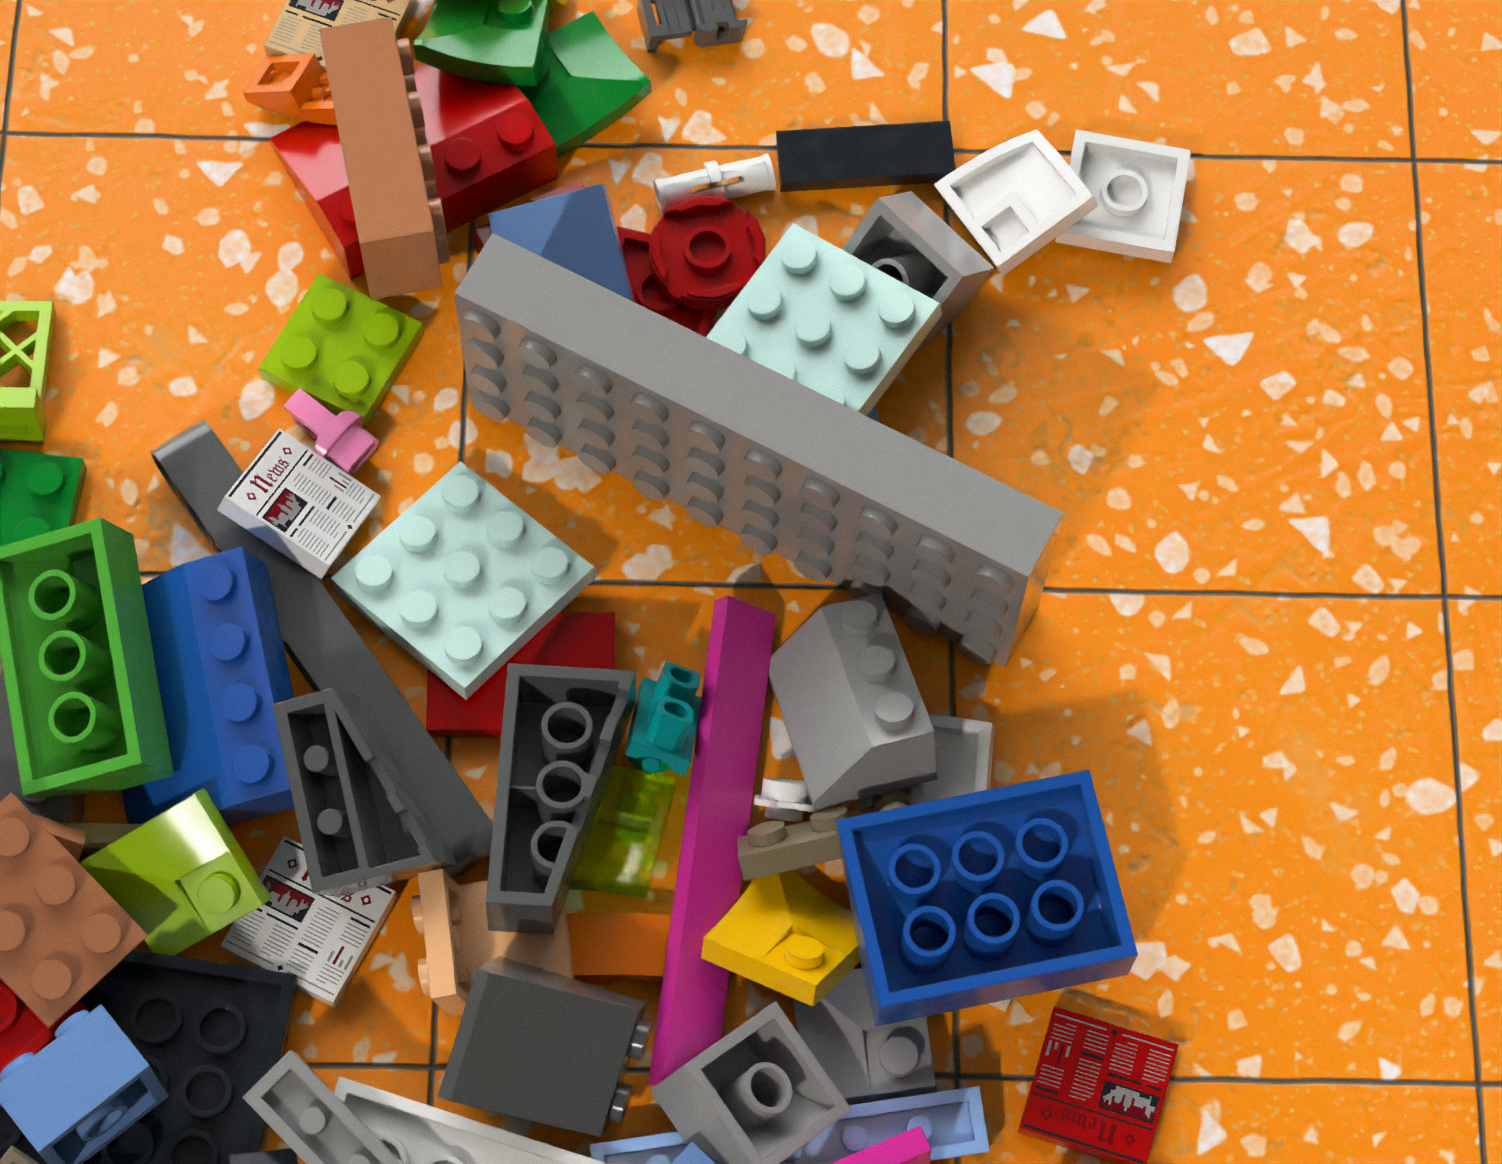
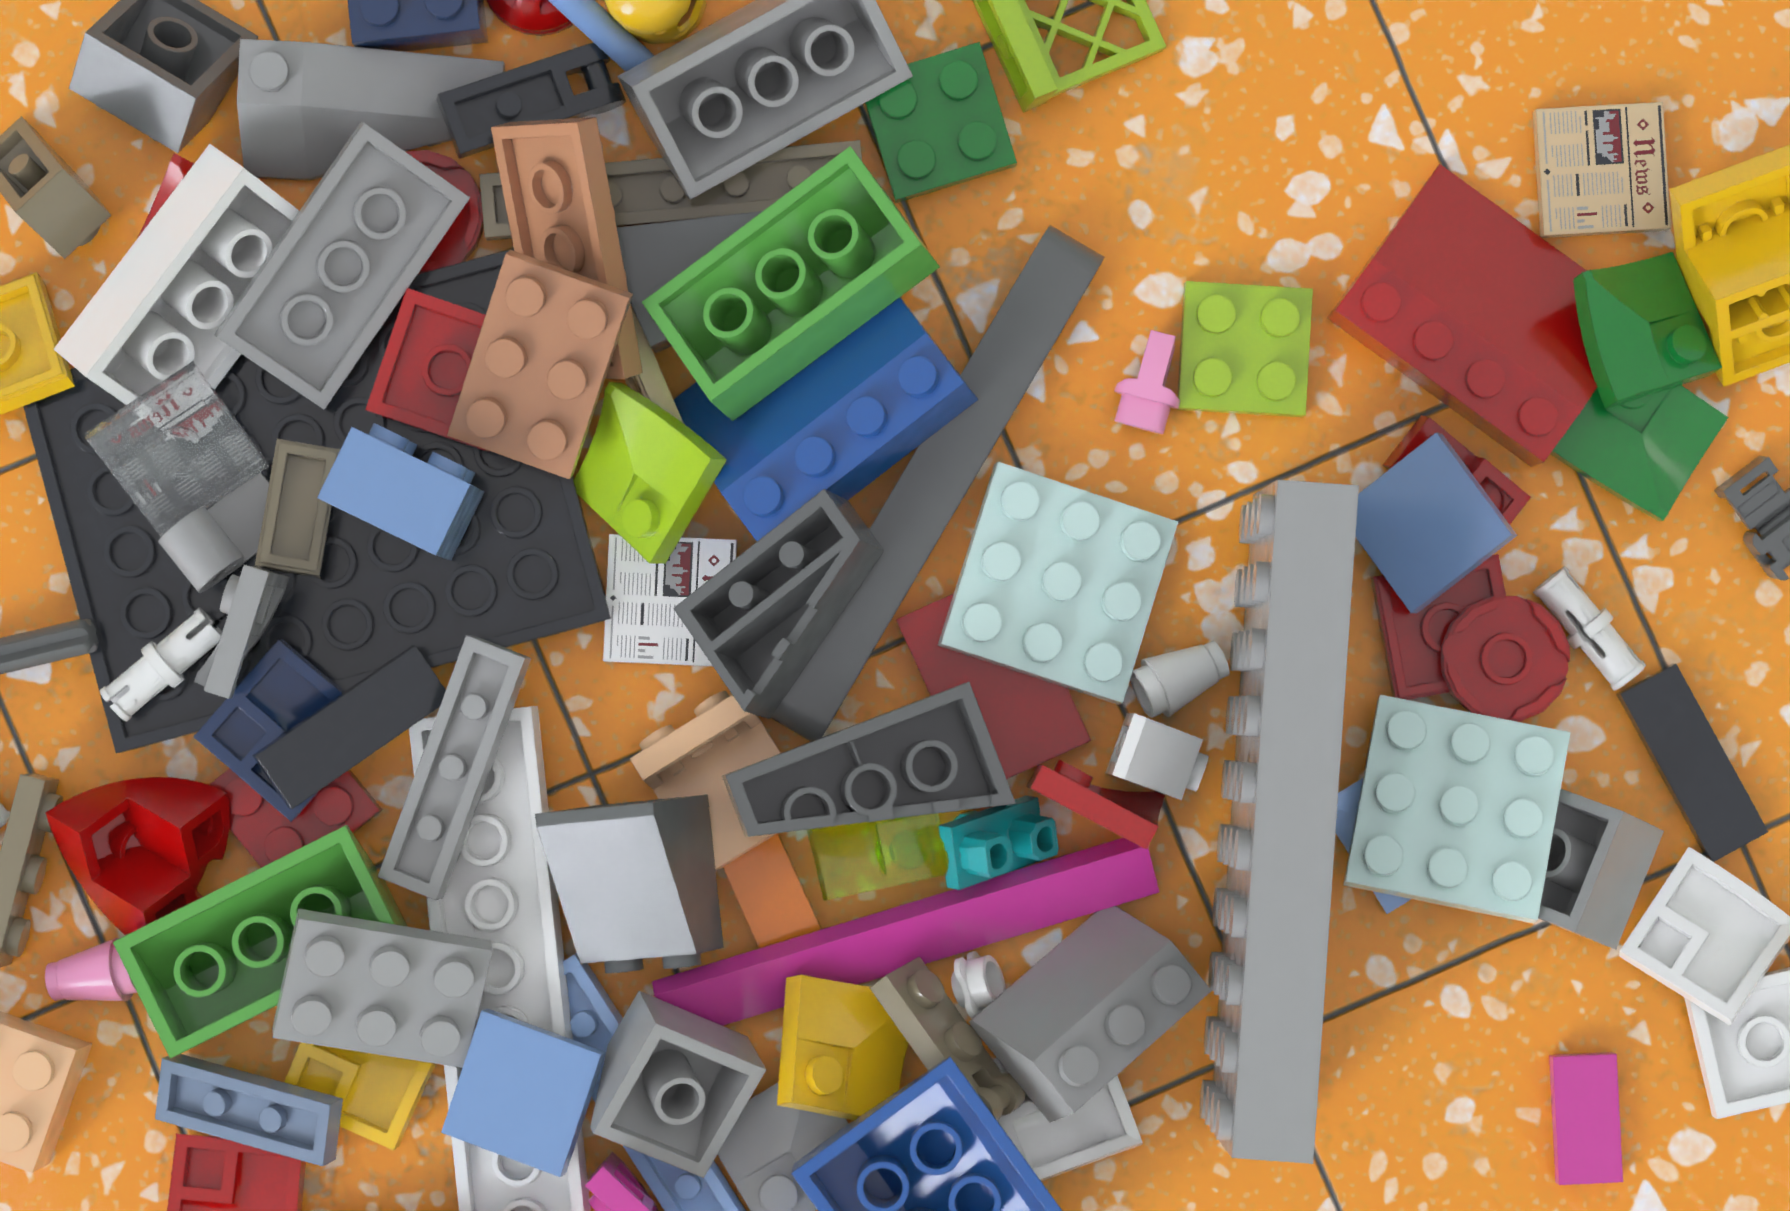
camera: 70 degrees right, 20 degrees up
white tile [217,428,381,580] -> none
orange slope [243,54,337,125] -> none
nougat brick [319,16,451,300] -> none
none -> red plate [1026,760,1165,850]
none -> white slope [1105,713,1209,800]
none -> white cone [1130,641,1230,718]
none -> dark pink tile [1549,1052,1623,1185]

